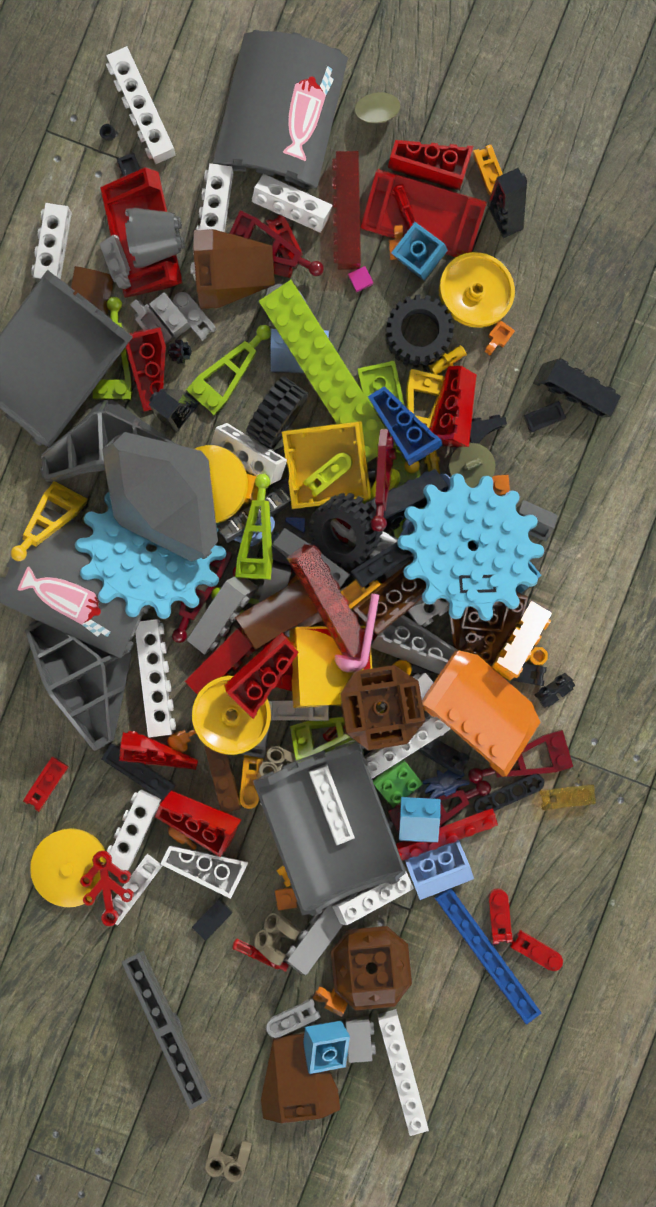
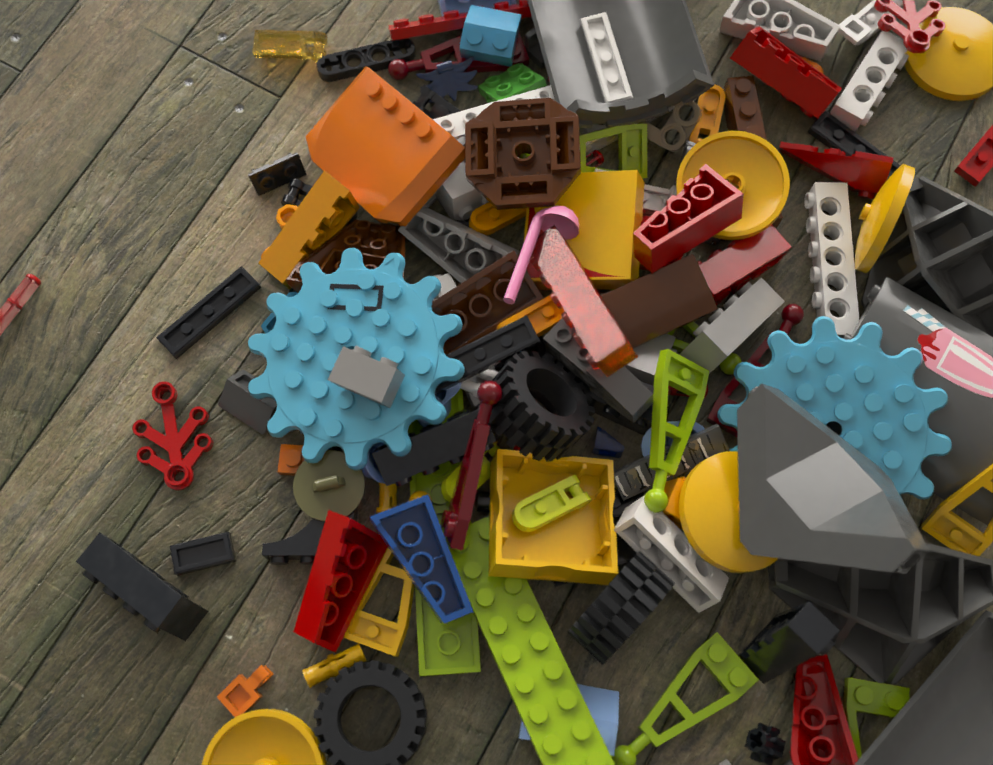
camera: 170 degrees left, 15 degrees down
orange piece [167,729,196,753] -> none
dark red plate [468,730,573,783] -> none
none -> red plant [132,381,214,491]
none -> black tile [156,266,261,359]
none -> light grey brick [328,346,405,408]
none -> yellow dish [854,164,915,273]

